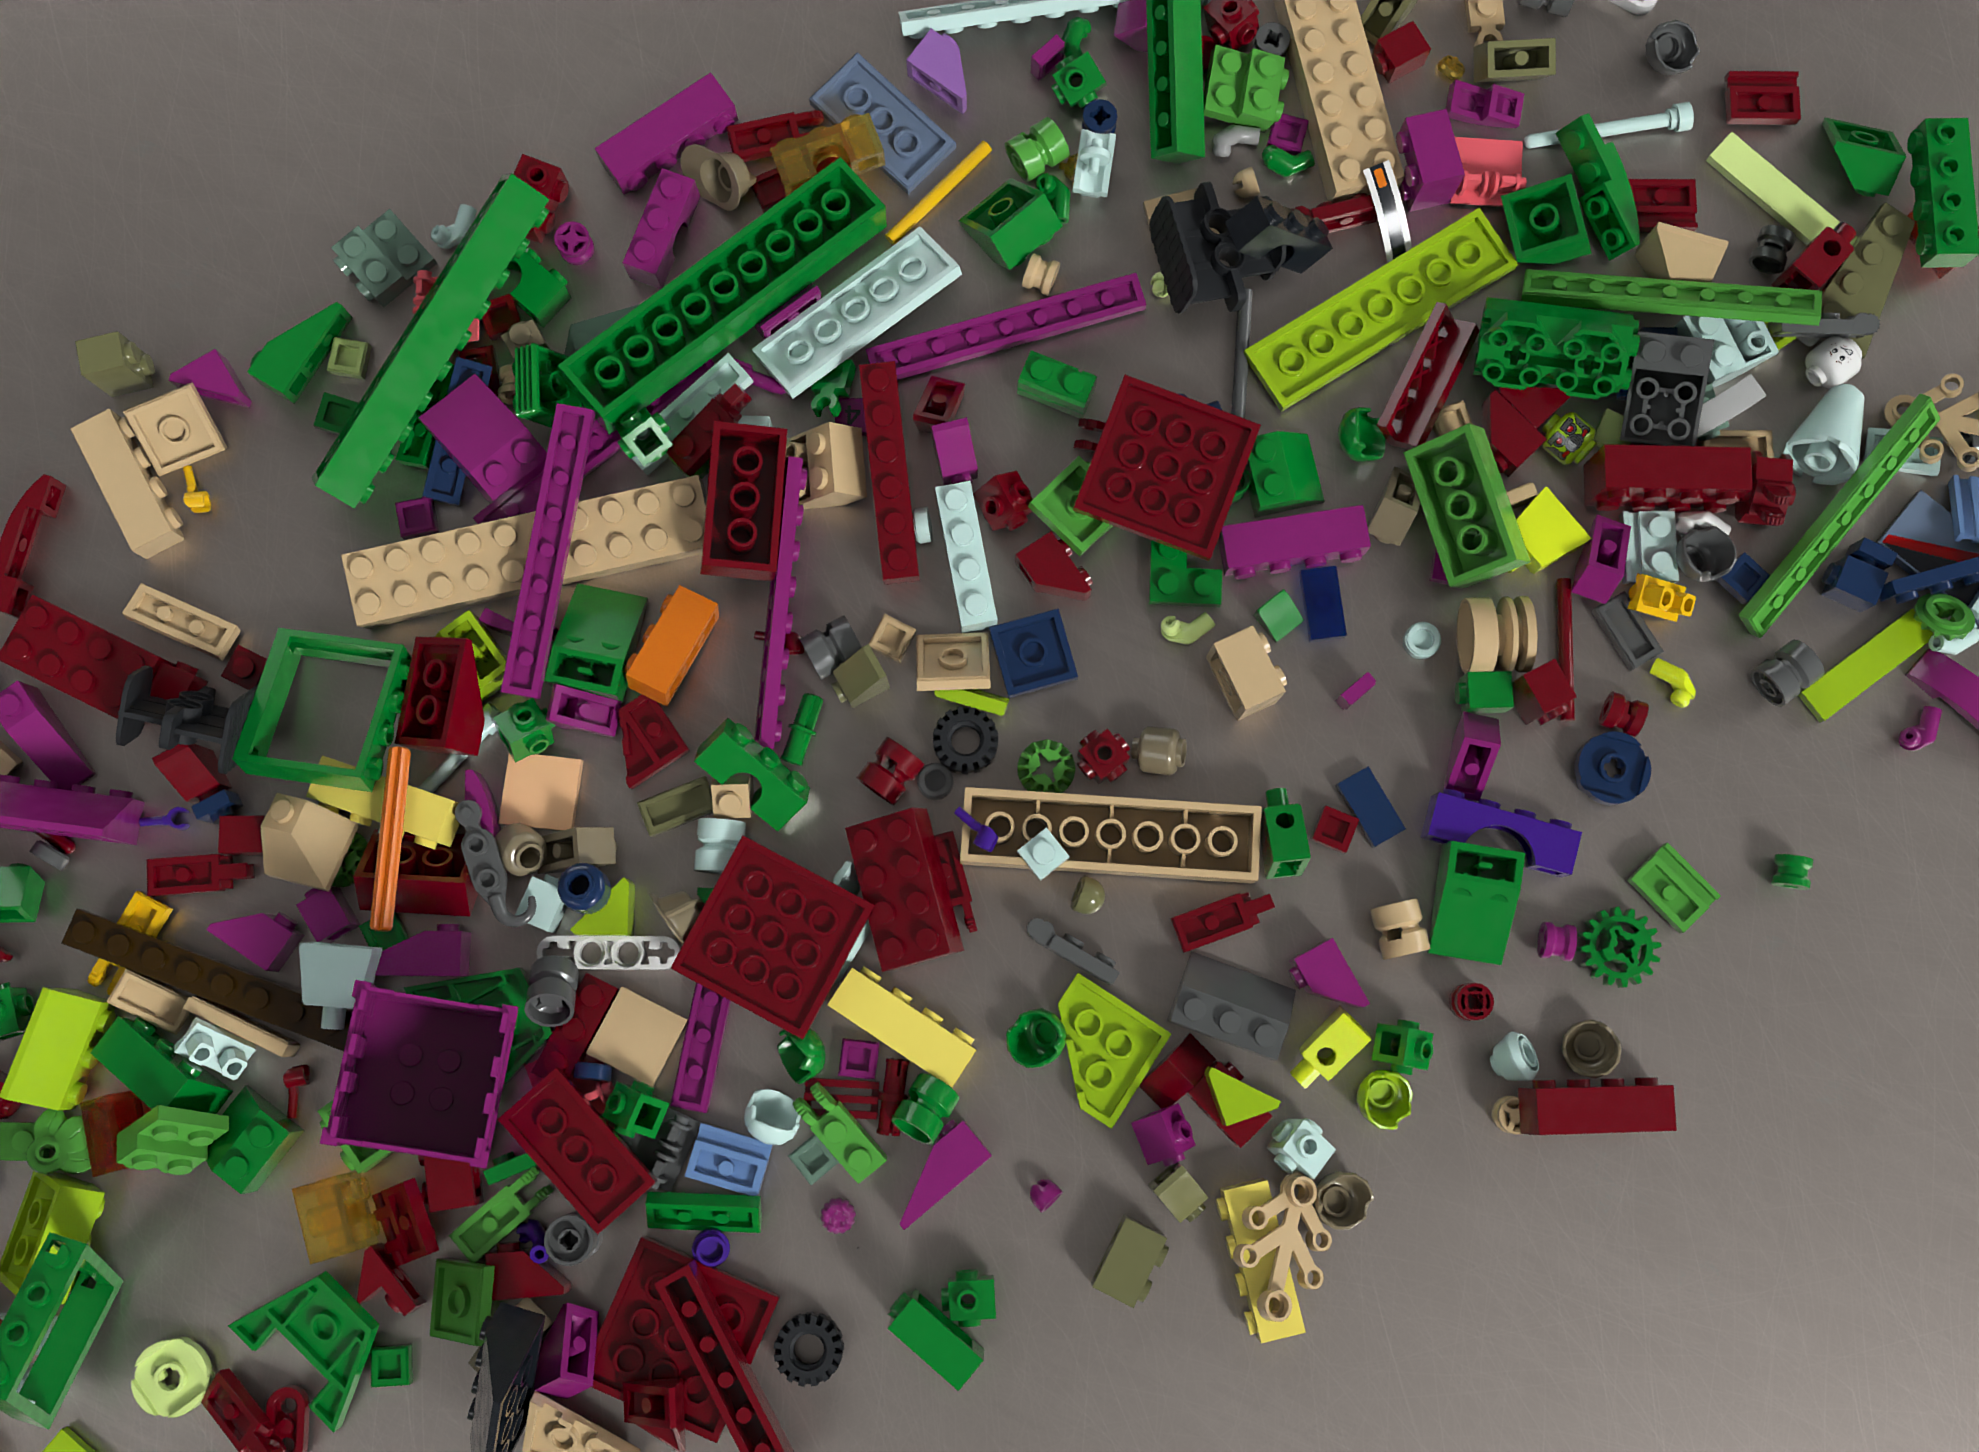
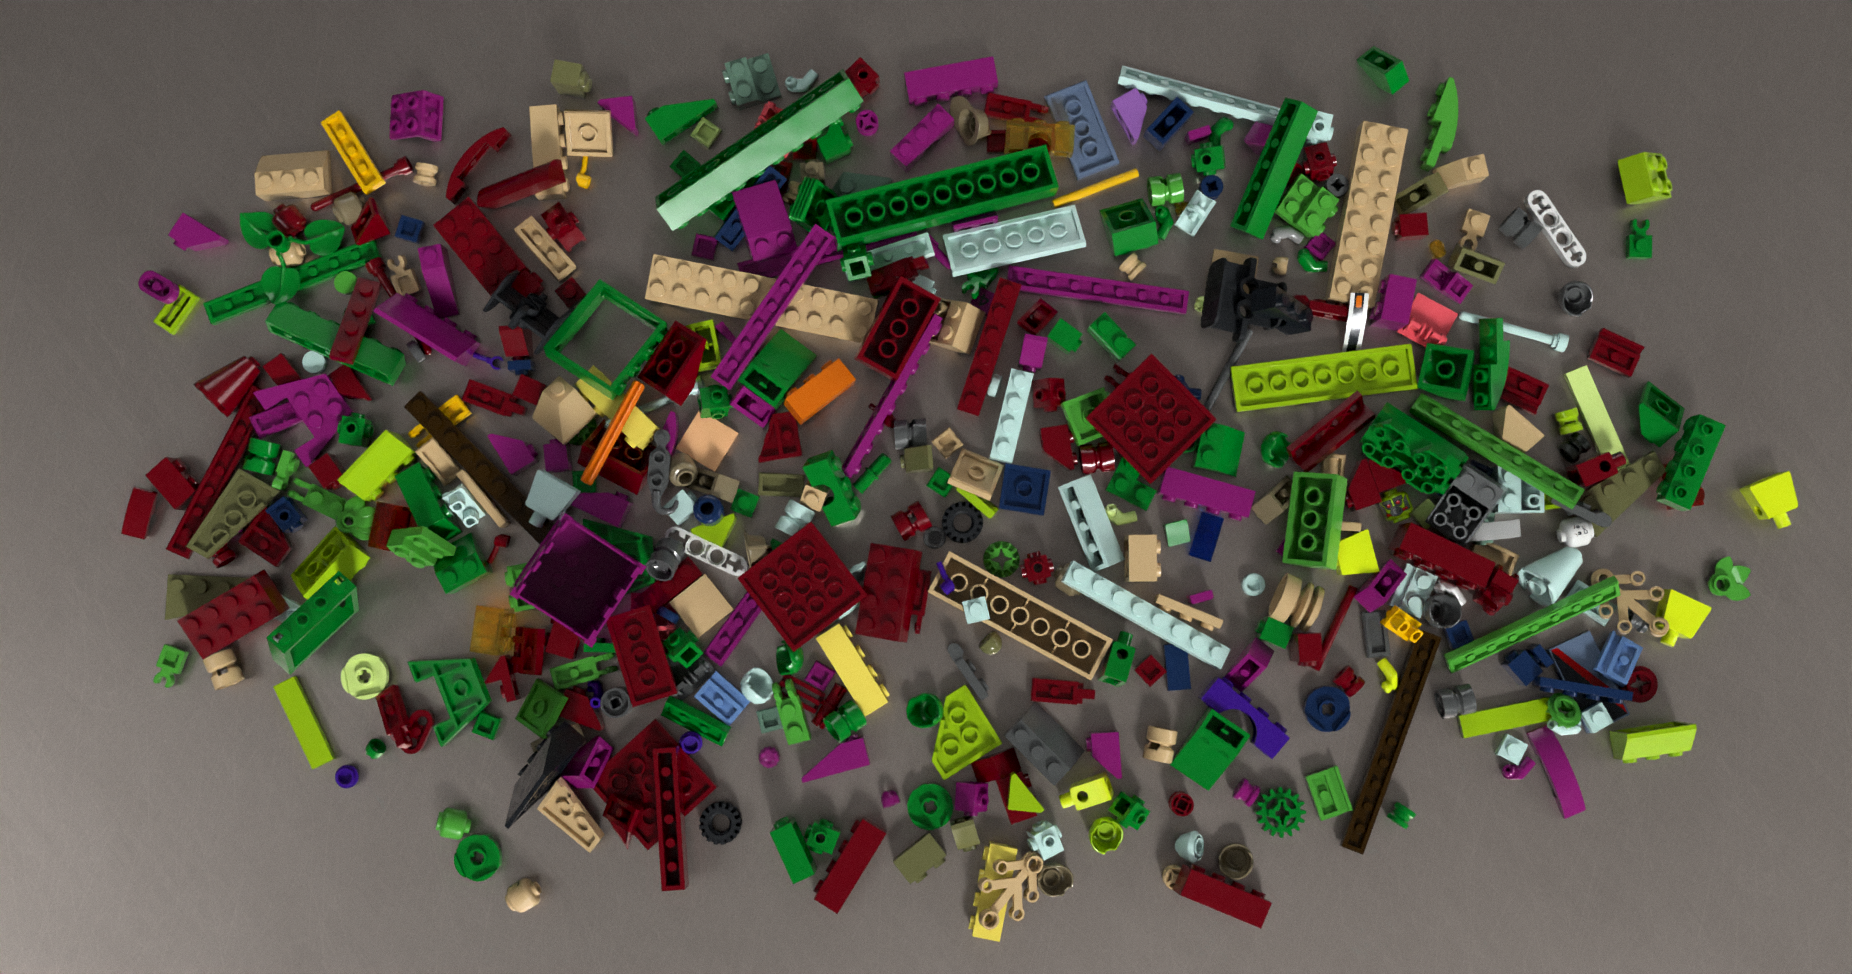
camera: 25 degrees right, 5 degrees up
none -> dark red brick [477,159,566,209]
none -> dark red hinge [541,202,587,253]
none -> green plate [730,489,760,518]
none -> dark red brick [813,816,887,914]
none -> green plate [907,783,953,830]
none -> green tile [926,467,953,498]
none -> green brick [1047,318,1083,355]
none -> light aqua brick [1058,474,1125,572]
none -> light aqua plate [1061,560,1230,670]
none -> dark red wheel [1078,442,1115,475]
none -> dark blue brick [1143,97,1194,152]
none -> tan plate [1153,594,1223,631]
none -> dark brown plate [1340,629,1442,855]
none -> light aqua plate [1495,733,1528,765]
none -> lime wheel [1554,408,1583,436]

